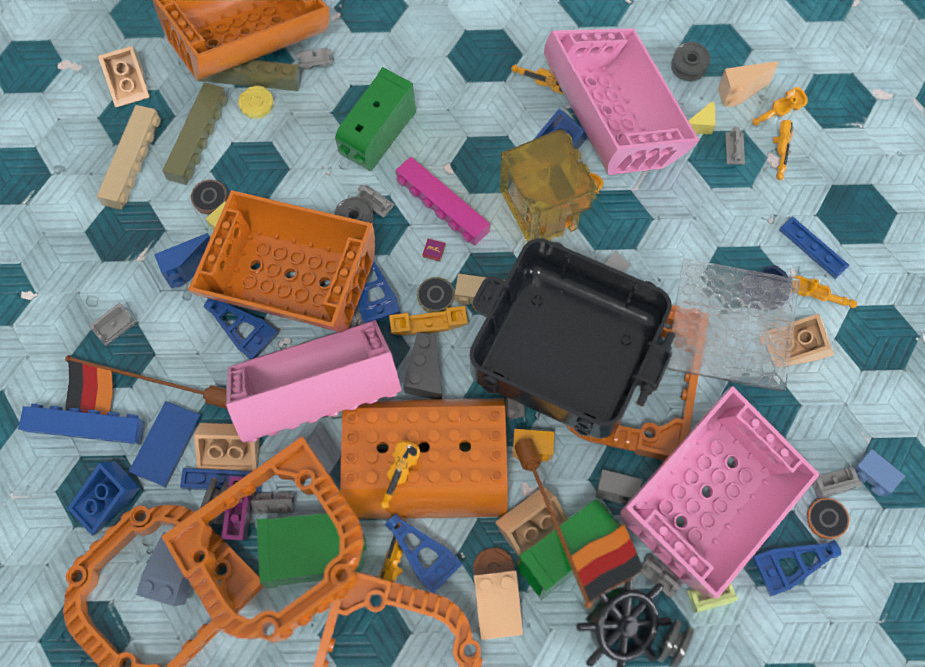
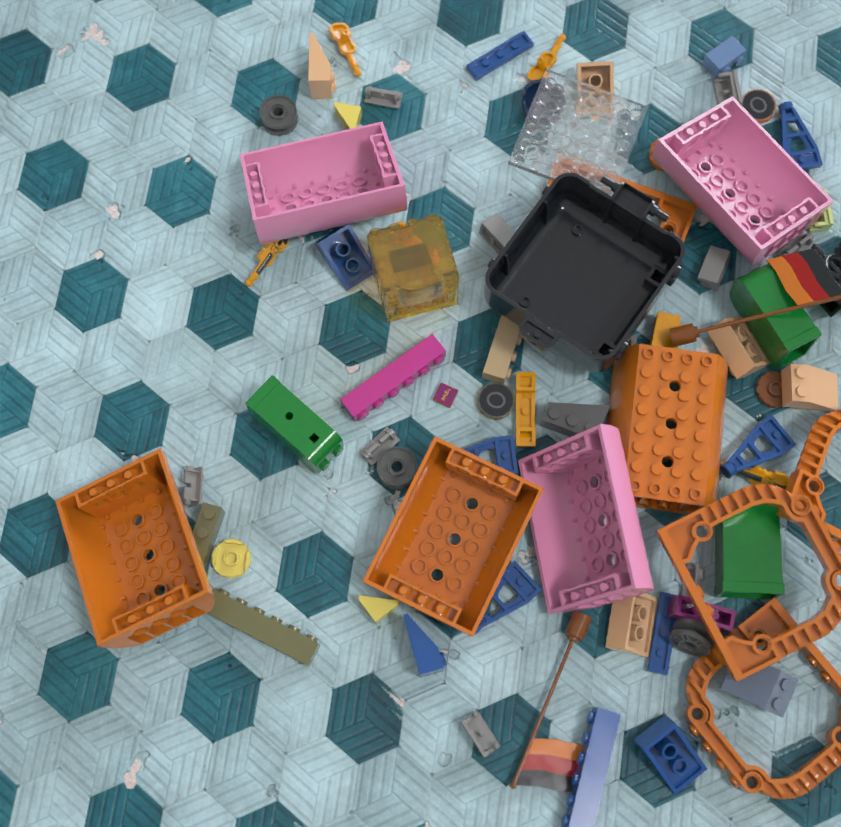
camera: 80 degrees left, 5 degrees up
tan brick [96,105,161,210] -> none
light nougat slope [98,46,150,108] -> none
blue tile [128,401,202,488] -> none
black tile [191,180,228,215] -> none
light orange piece [379,440,420,510] -> none
light orange piece [773,120,794,180] -> none

